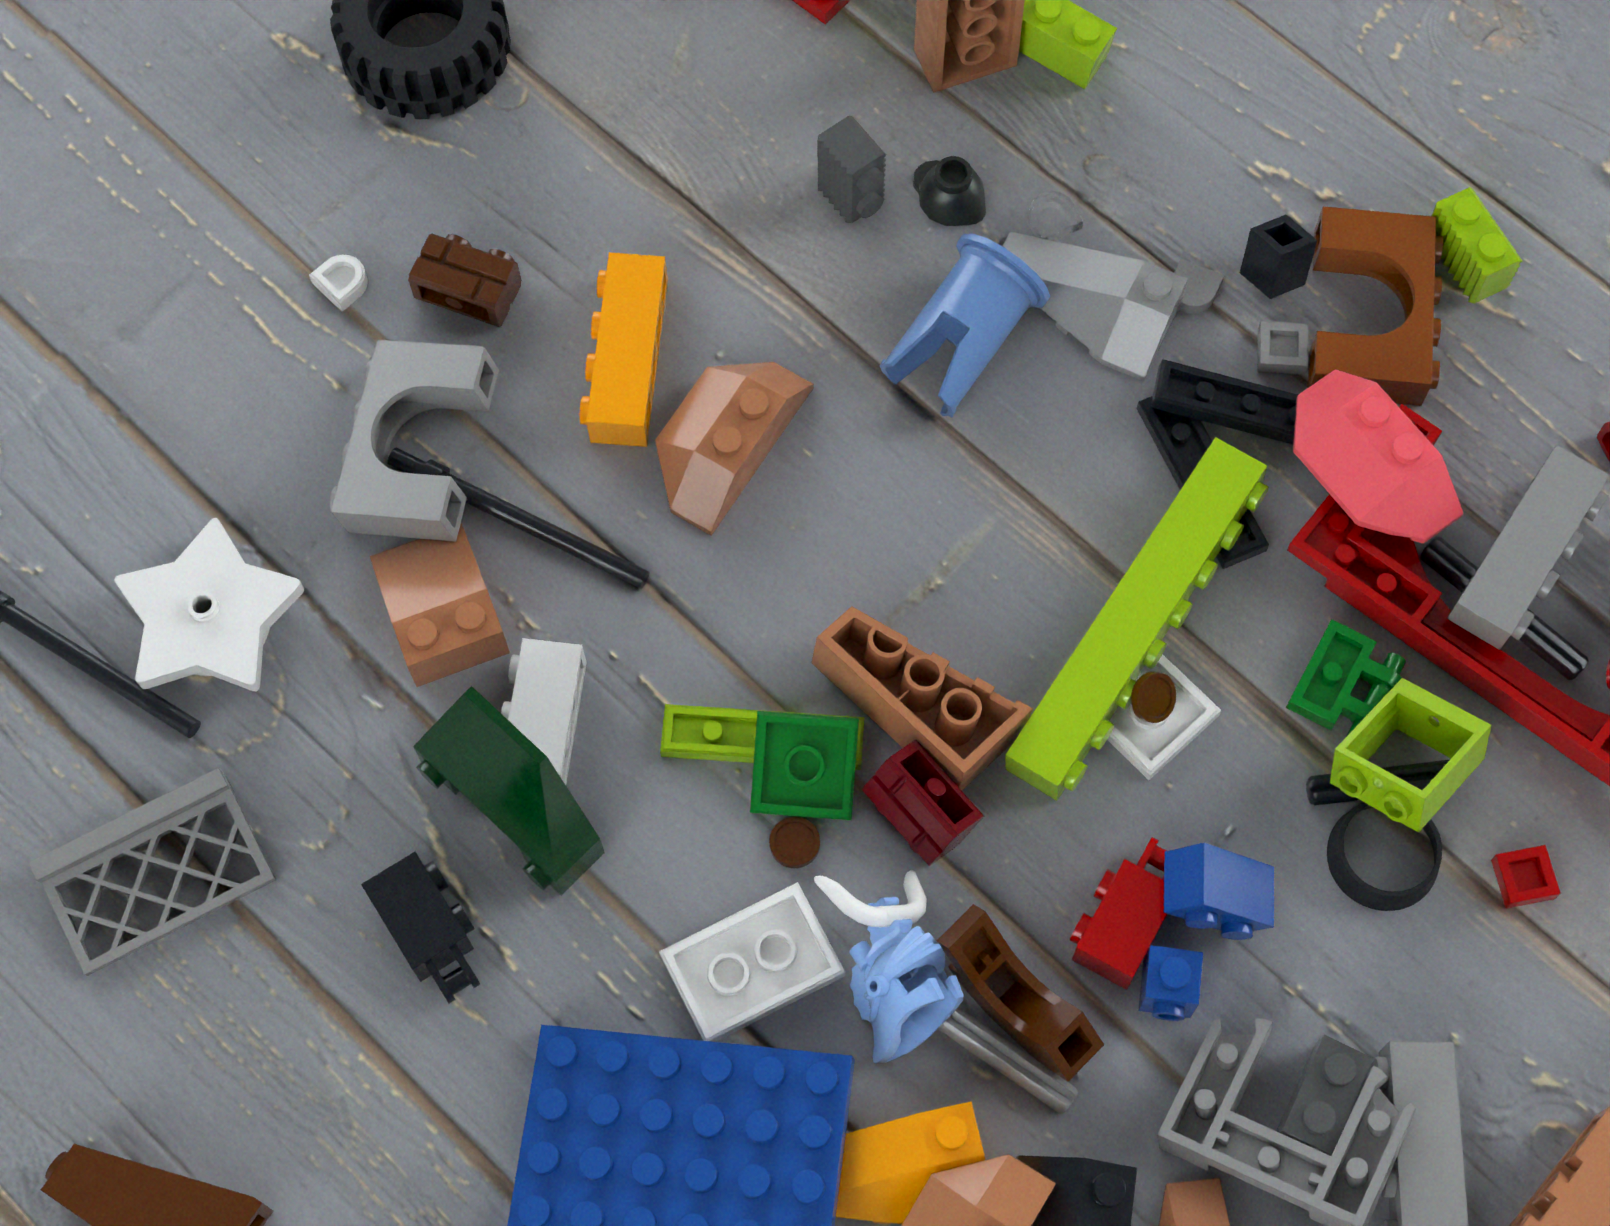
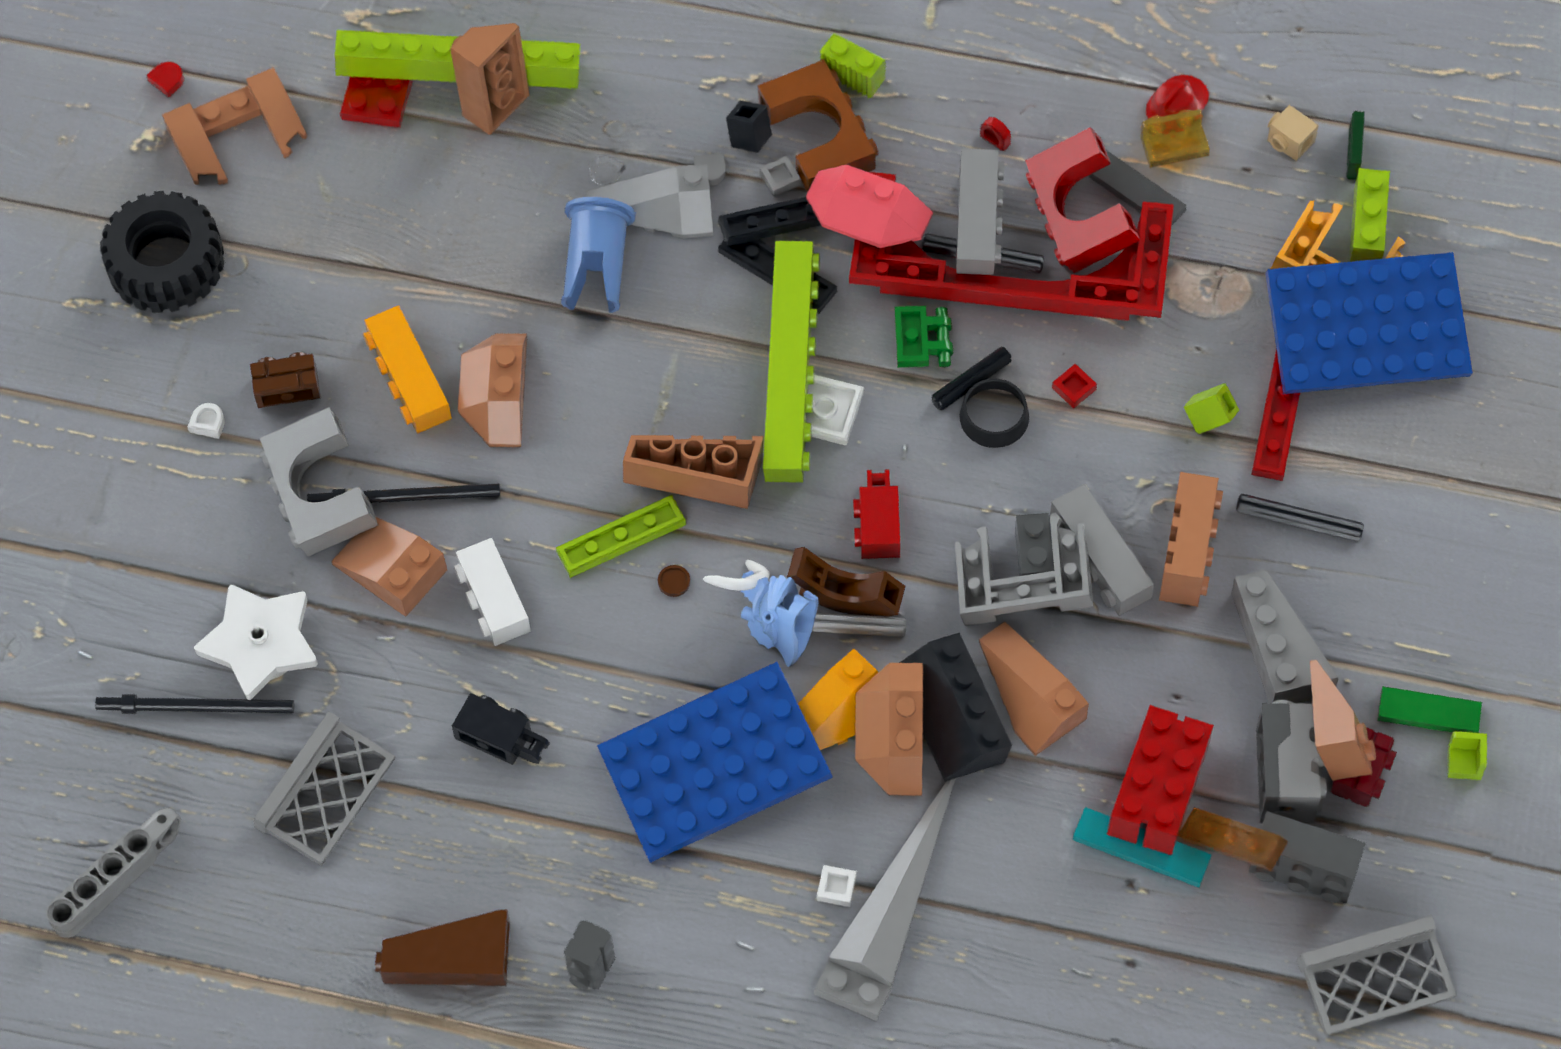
camera: 30 degrees left, 5 degrees down
dark green wedge [413,686,605,896] -> none
white tile [659,882,845,1042] -> none
green tile [750,711,859,820] -> none
dark grey brick [817,116,886,223] -> none
dark red brick [861,740,984,866] -> none
pearl dark grey piece [913,156,986,226] -> none
reddish brown piece [1131,672,1176,723] -> none
blue brick [1138,945,1203,1021] -> none
blue brick [1164,843,1274,940] -> none
lime window [1330,678,1492,833] -> none

